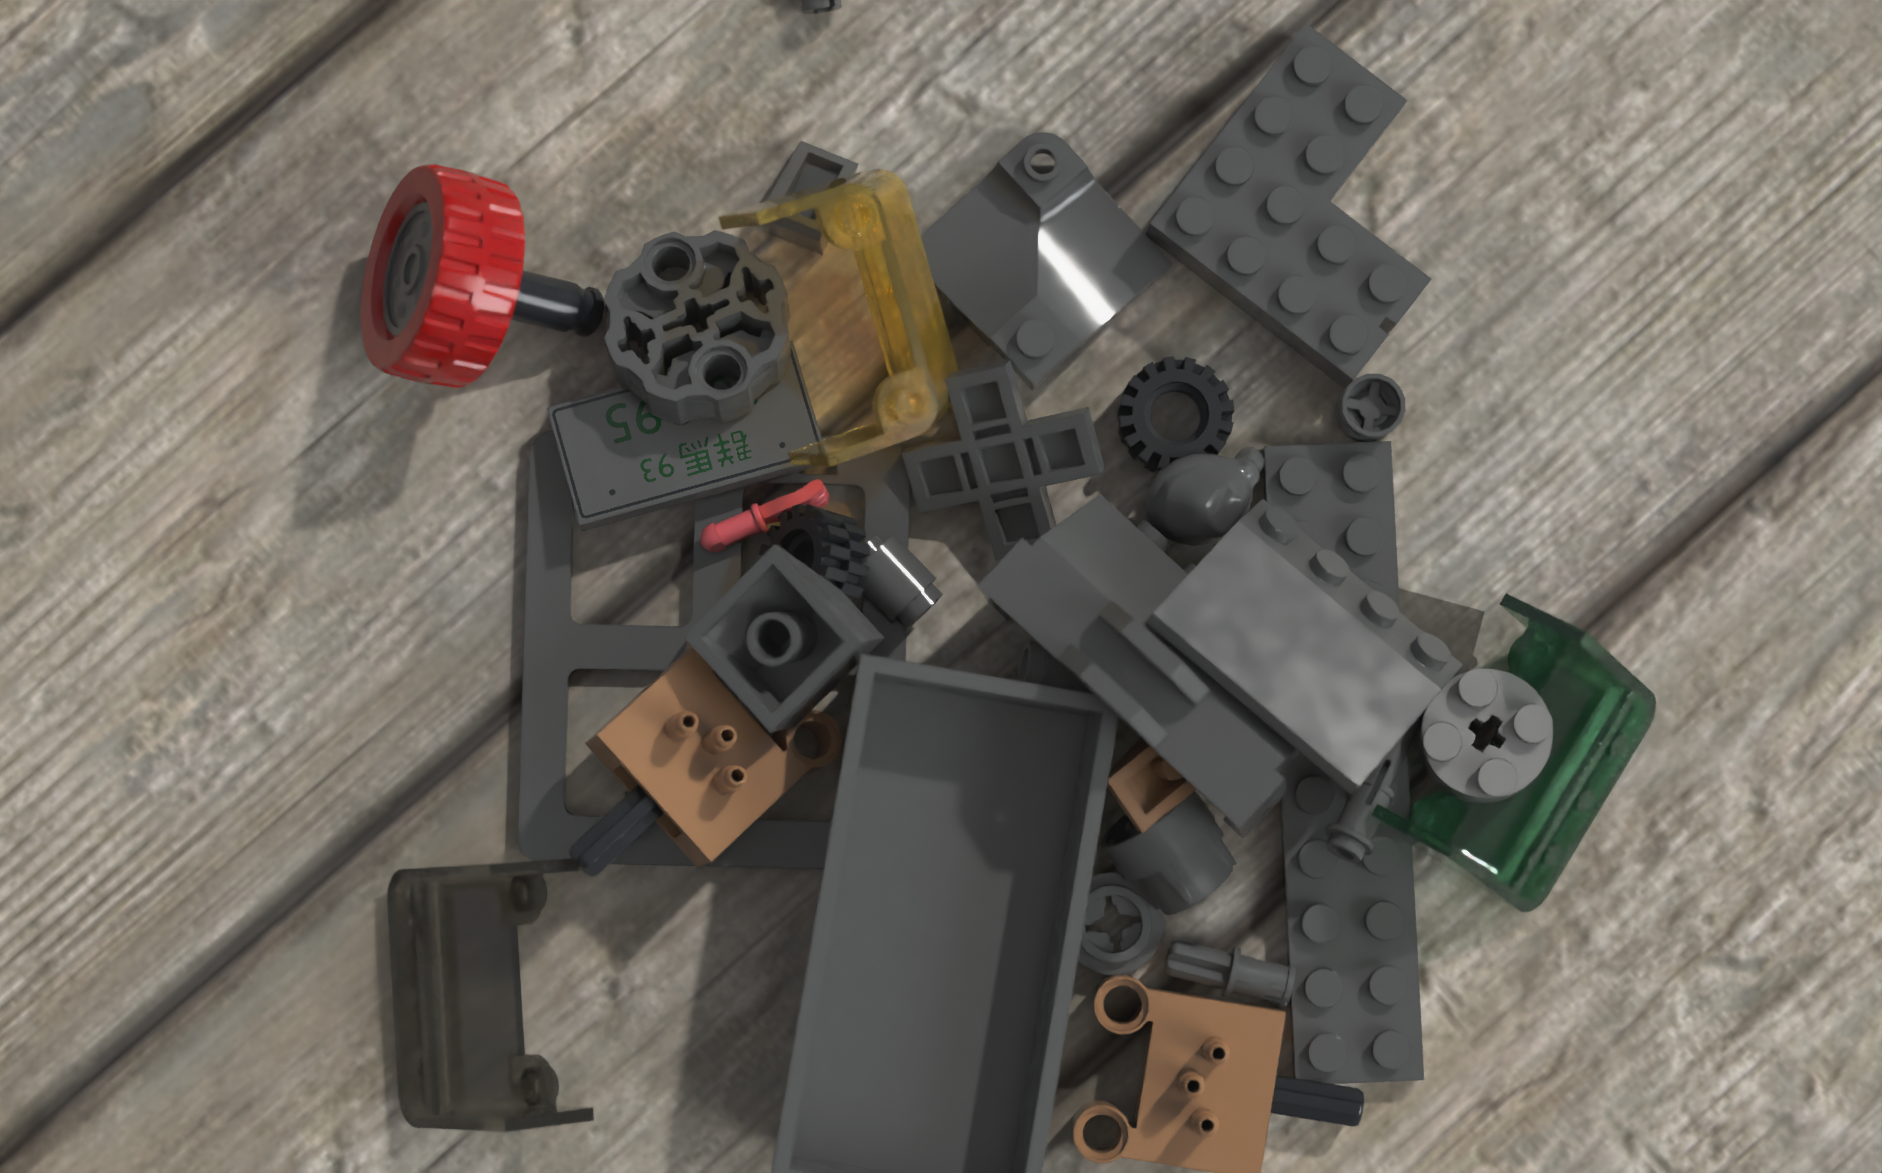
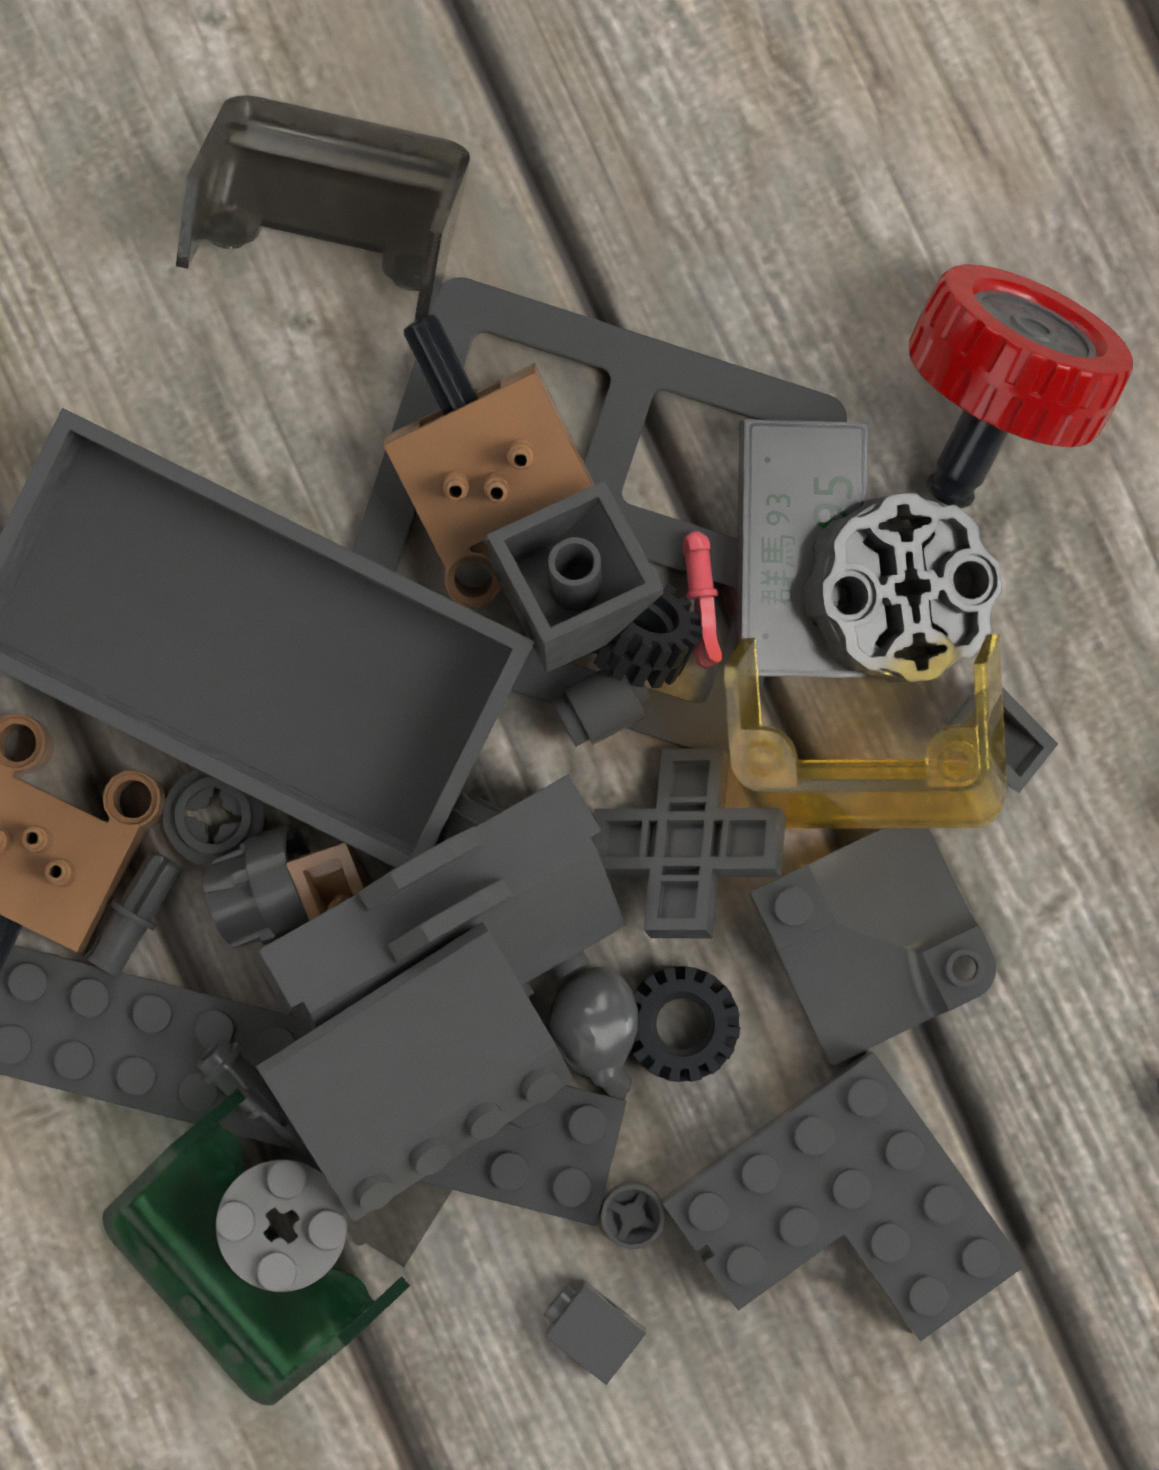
camera: 110 degrees right, 0 degrees up
none -> dark grey brick [543,1280,646,1385]

